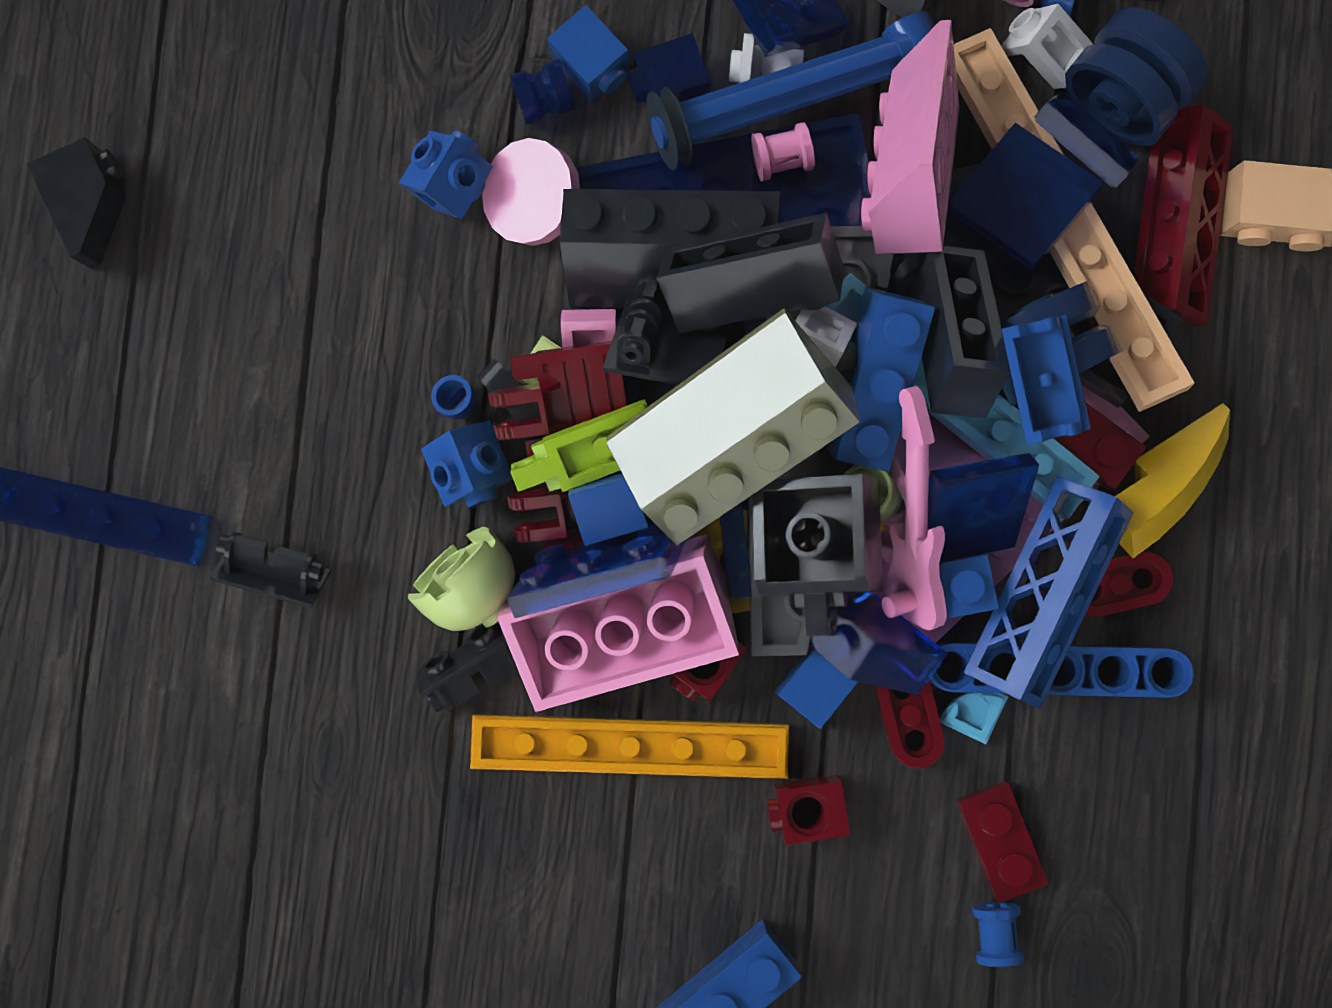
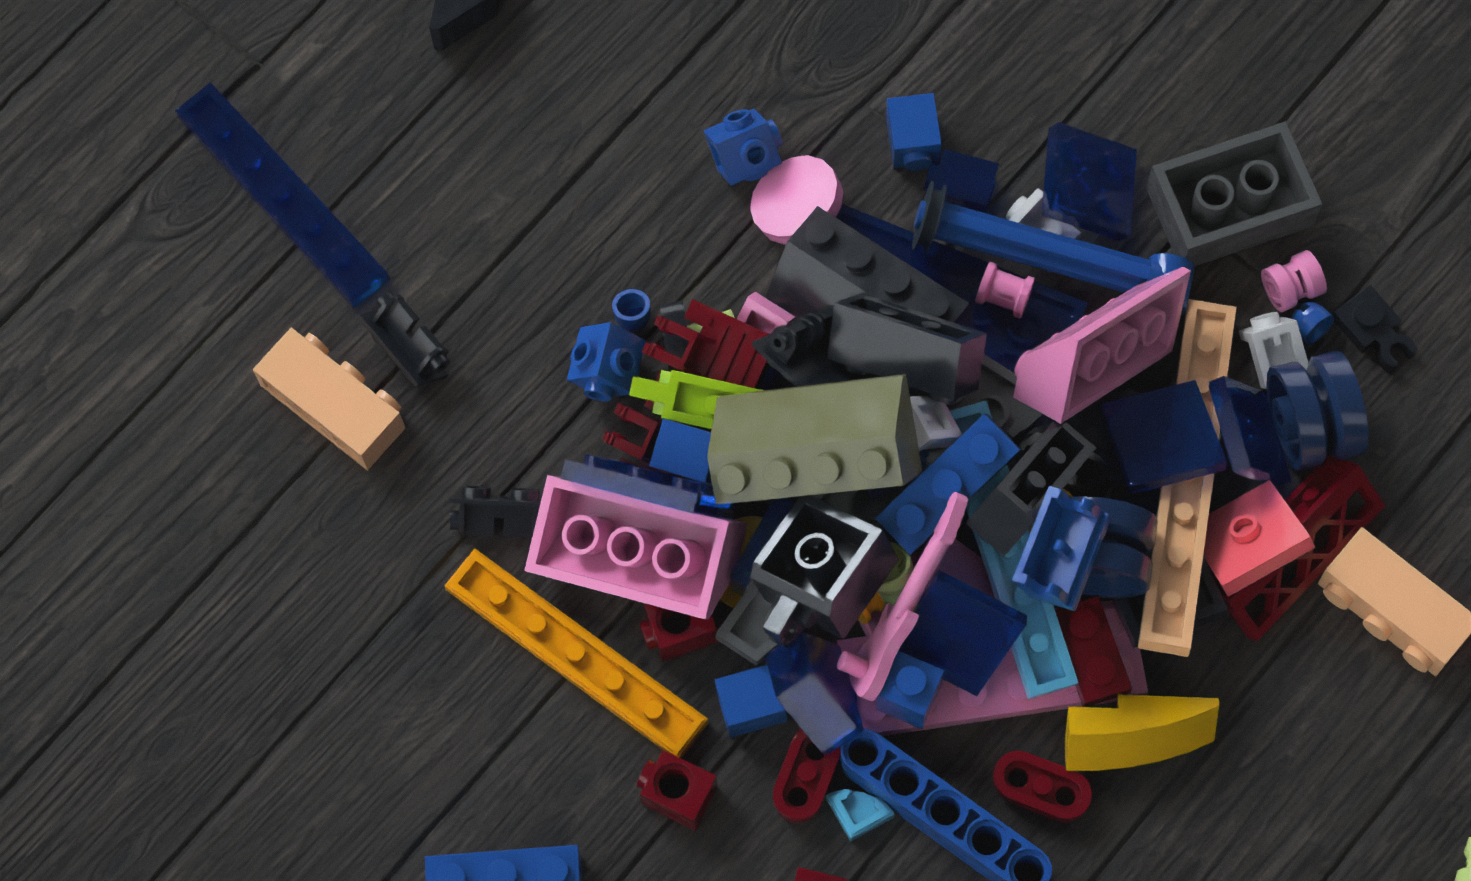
camera: 35 degrees right, 15 degrees down
yellowish green cylinder [408,527,515,631] -> none
clear blue wheel [510,59,575,125] -> none
blue fence [964,476,1134,709] -> none
none -> light nougat brick [253,327,405,471]
none -> coral plate [1203,480,1315,597]

